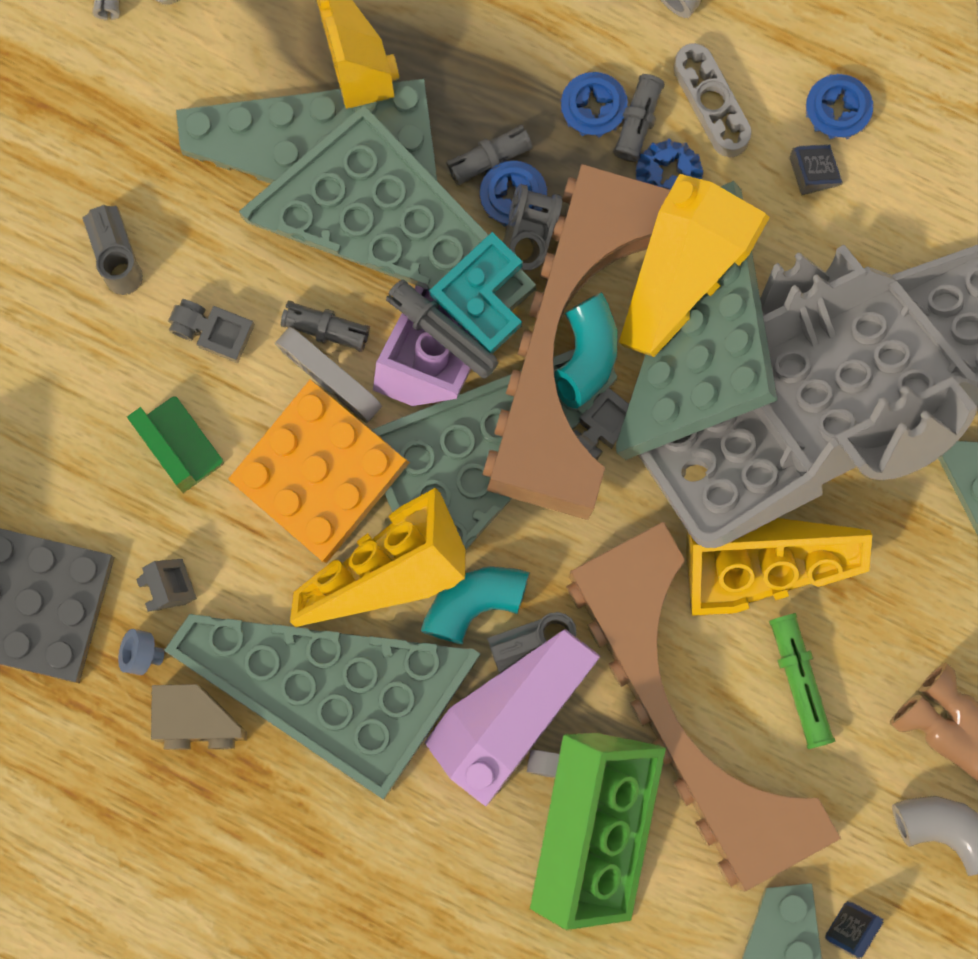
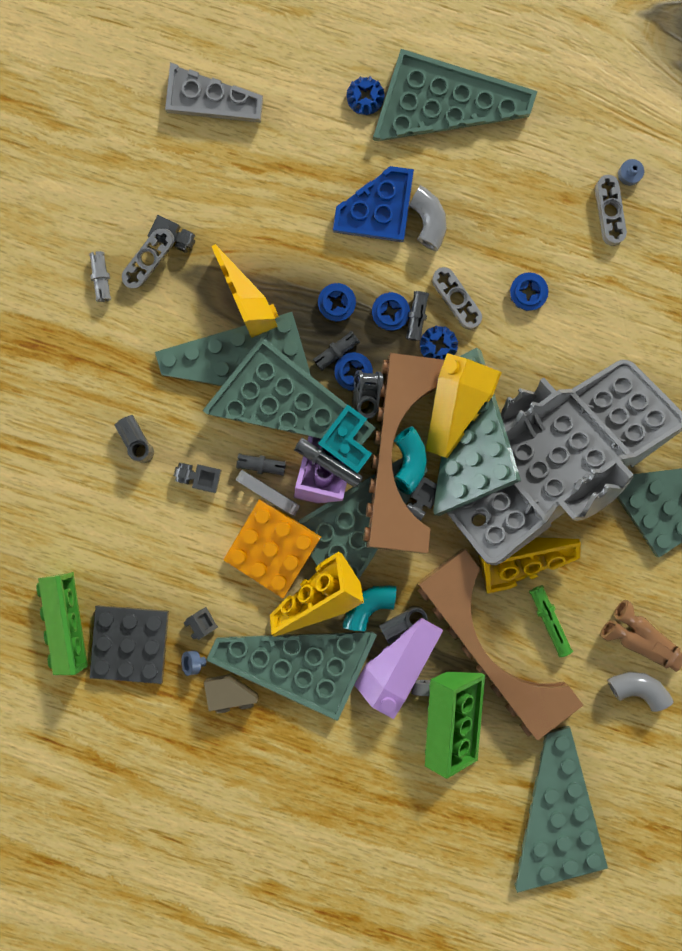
camera: 10 degrees left, 10 degrees up
green panel [127,396,224,493] -> none
slope [789,145,842,196] -> none
slope [825,902,884,959] -> none
none -> blue gear [318,283,356,322]

